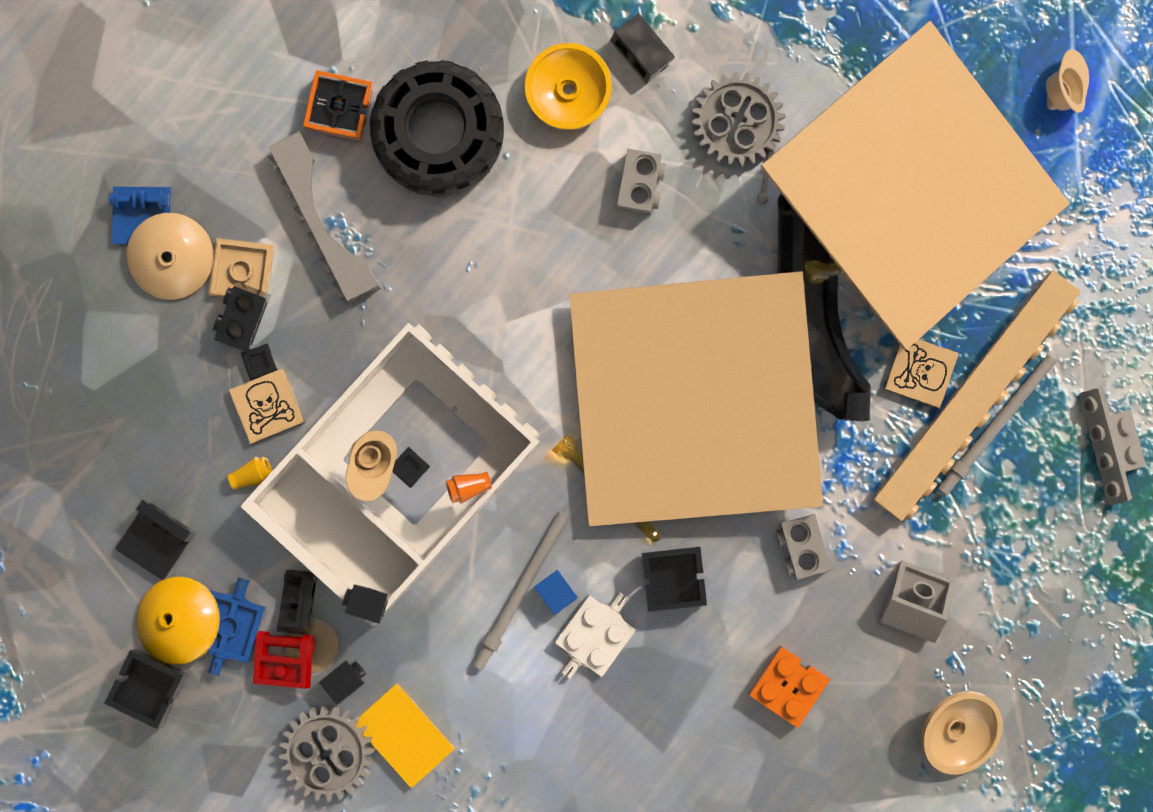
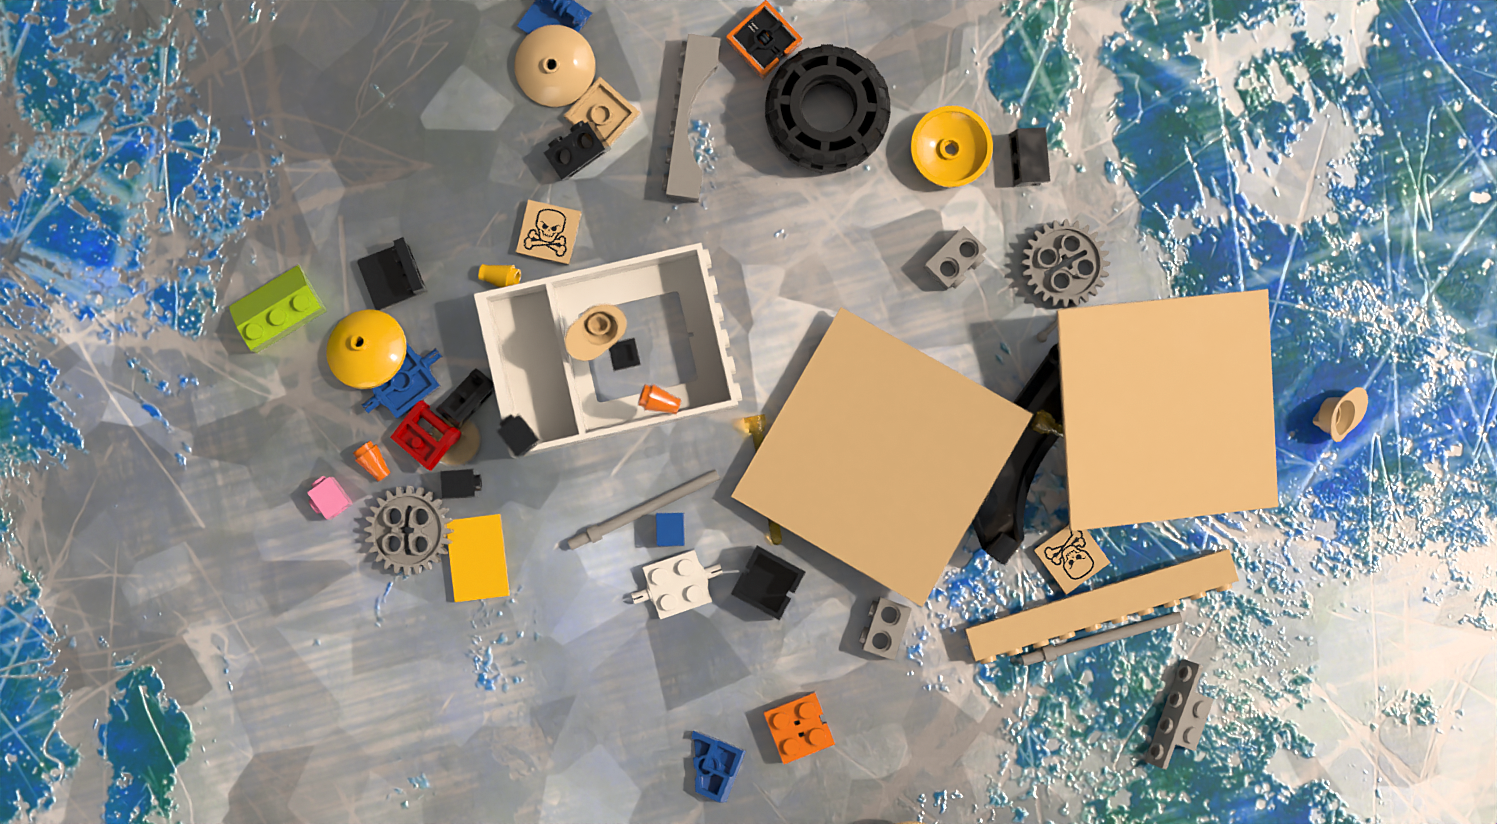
camera: 30 degrees right, 0 degrees up
black piece [104,649,188,729] -> none
black tile [241,343,278,381] -> none
light grey slope [880,560,956,643] -> none
none -> lime slope [229,265,327,353]
none -> bright pink brick [308,476,353,520]
none -> orange cone [353,440,391,482]
none -> blue slope [692,731,746,803]

